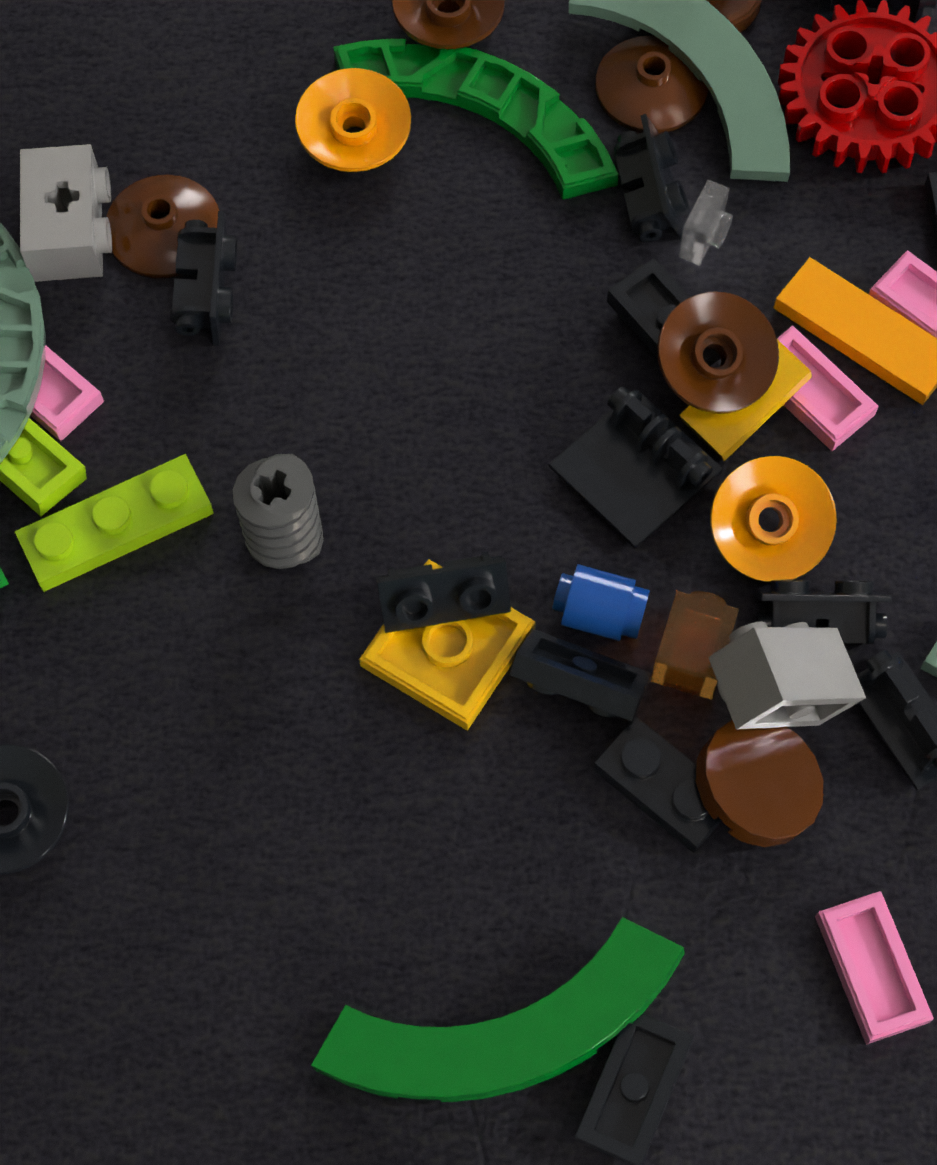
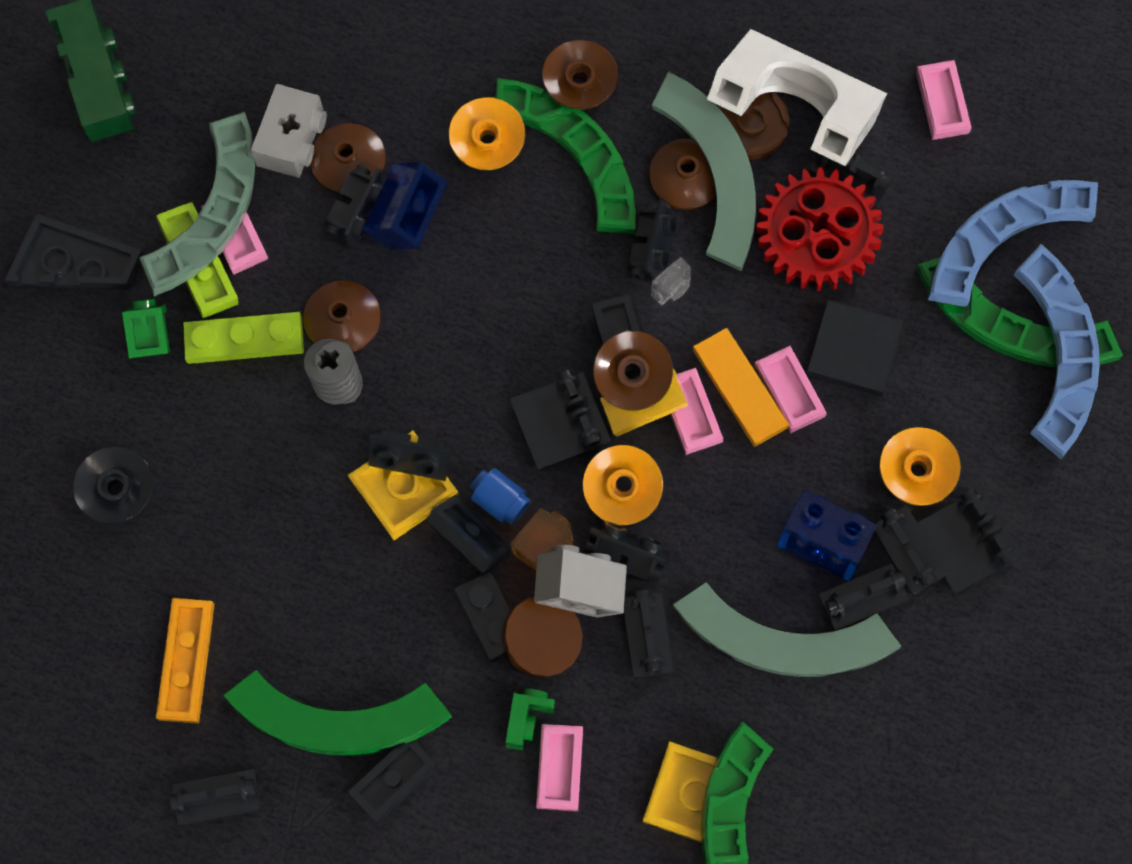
camera: 25 degrees right, 5 degrees up
none -> light orange tile [156,598,215,724]
none -> reddish brown dish [303,280,381,353]
none -> clear blue brick [364,161,448,250]
none -> green bracket [506,689,555,751]

